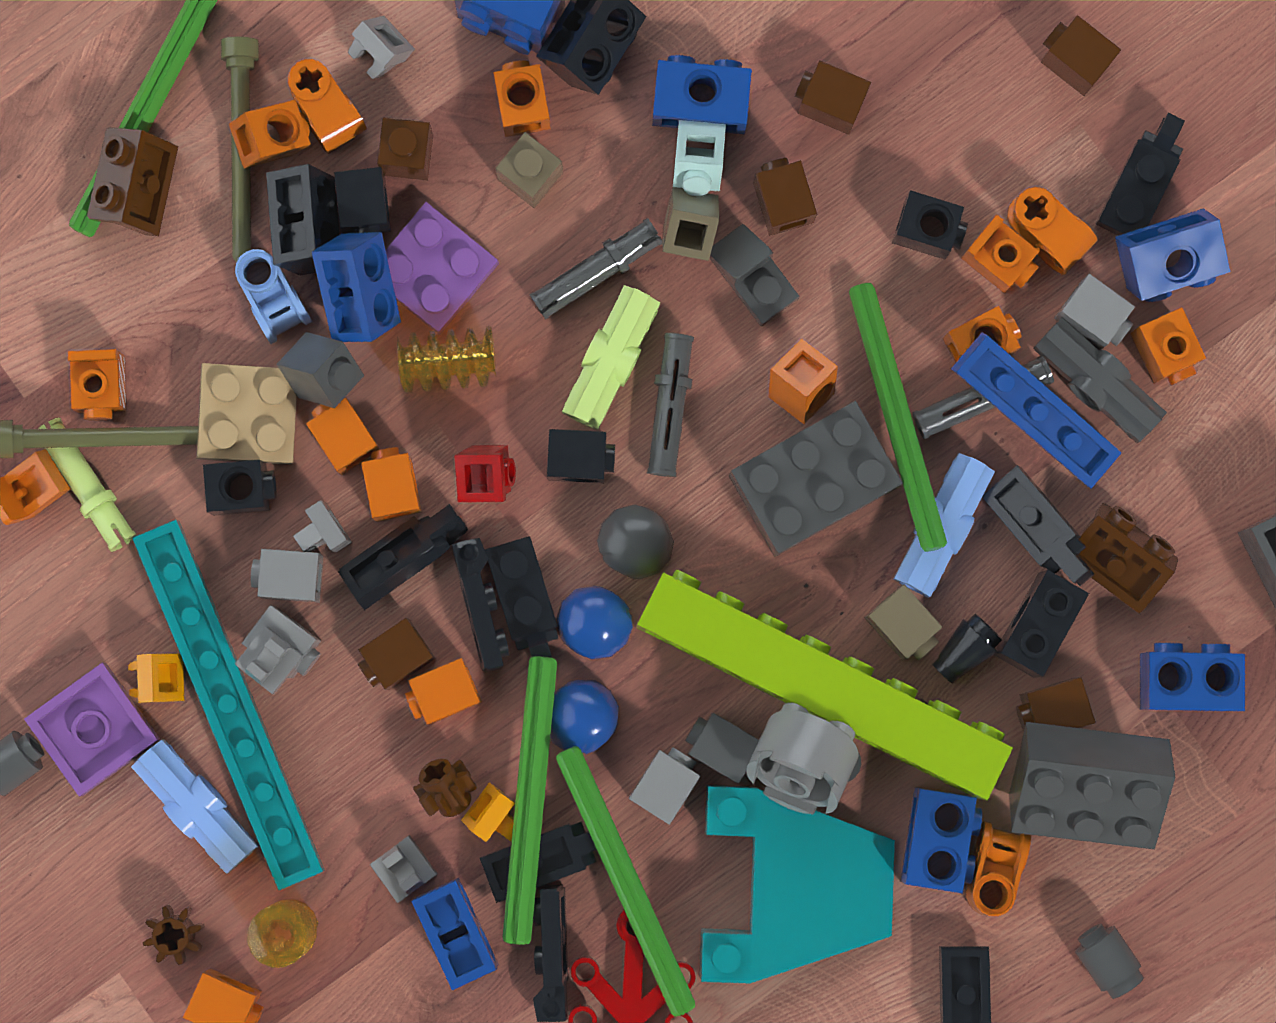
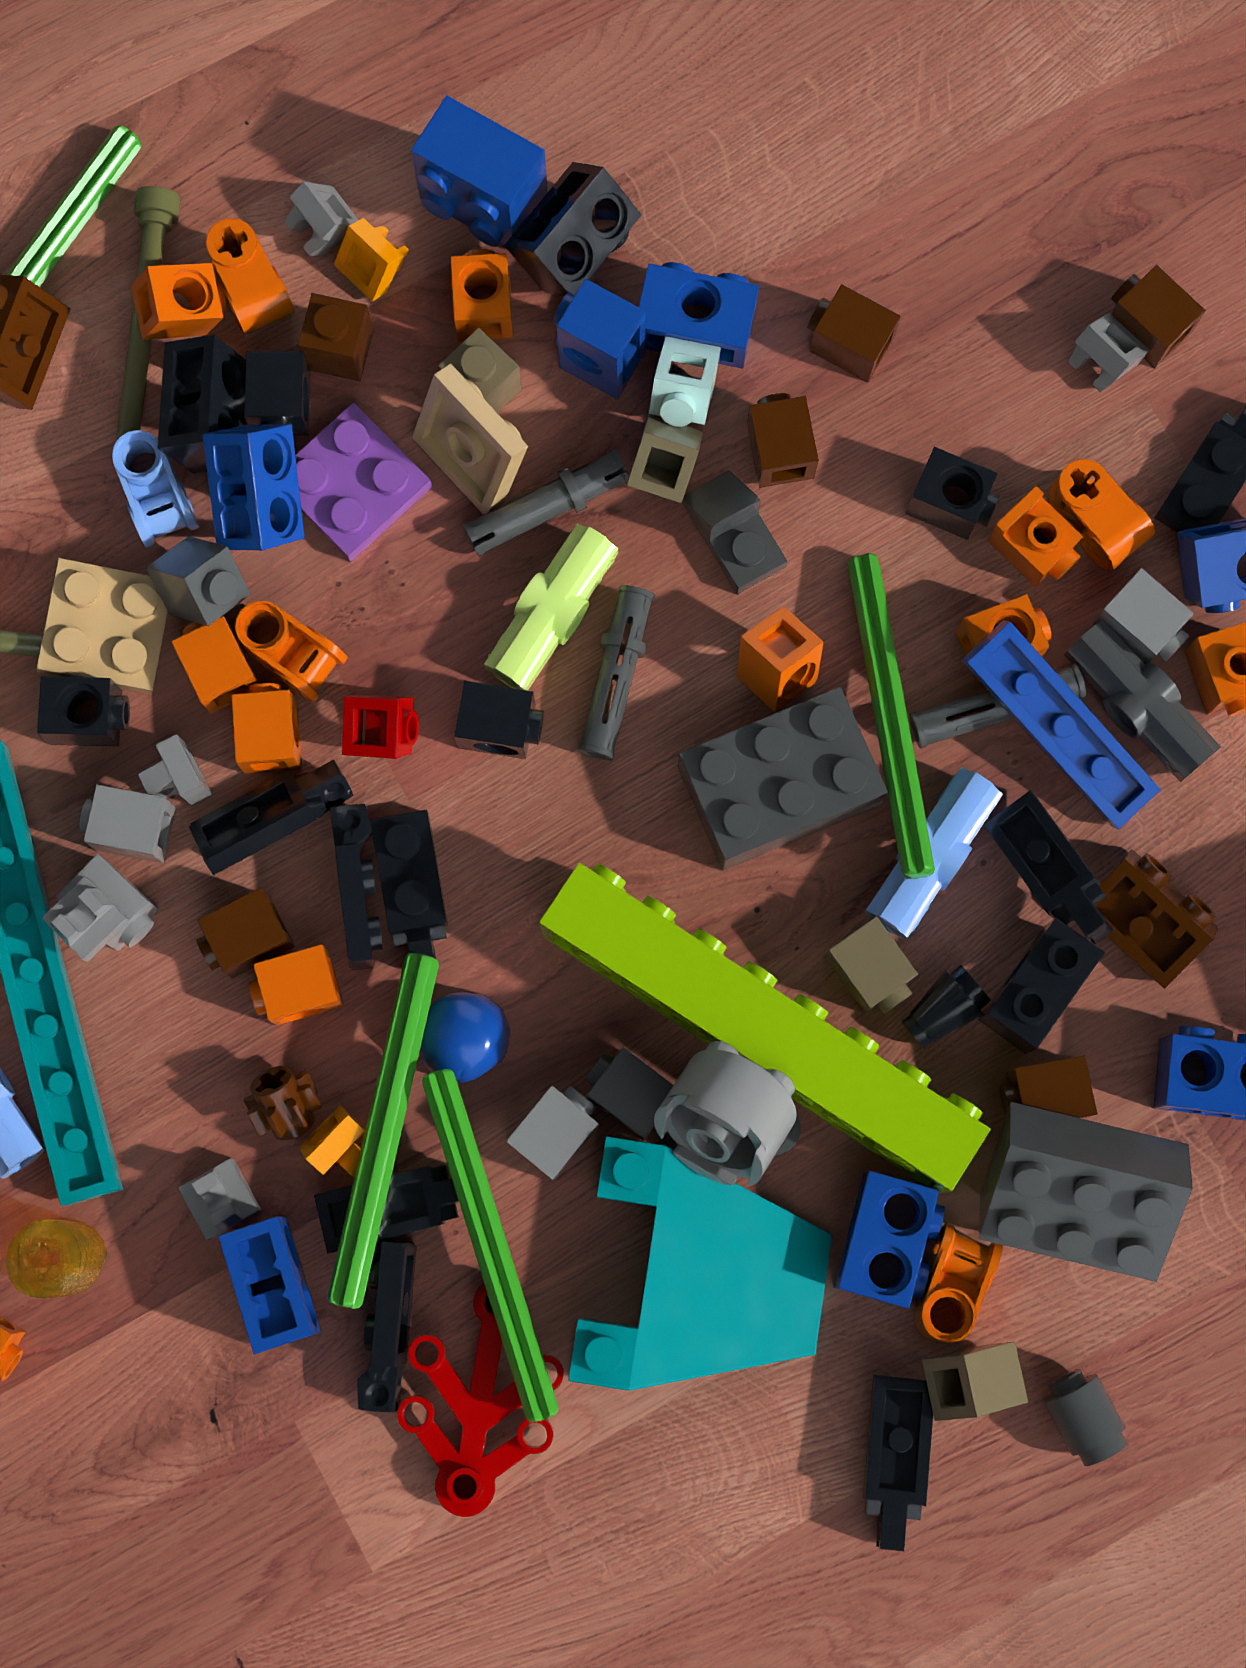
camera: 15 degrees right, 5 degrees down
clear yellow piece [397,326,496,393] -> none
blue hair [556,586,633,659] -> none
dark grey hair [597,505,674,579] -> none
none -> orange piece [235,601,348,704]
none -> light orange tile [334,218,409,302]
none -> tan plate [412,364,528,515]
none -> blue brick [553,279,646,400]
none -> dark tan brick [922,1341,1028,1421]
none -> light grey tile [1068,313,1150,392]

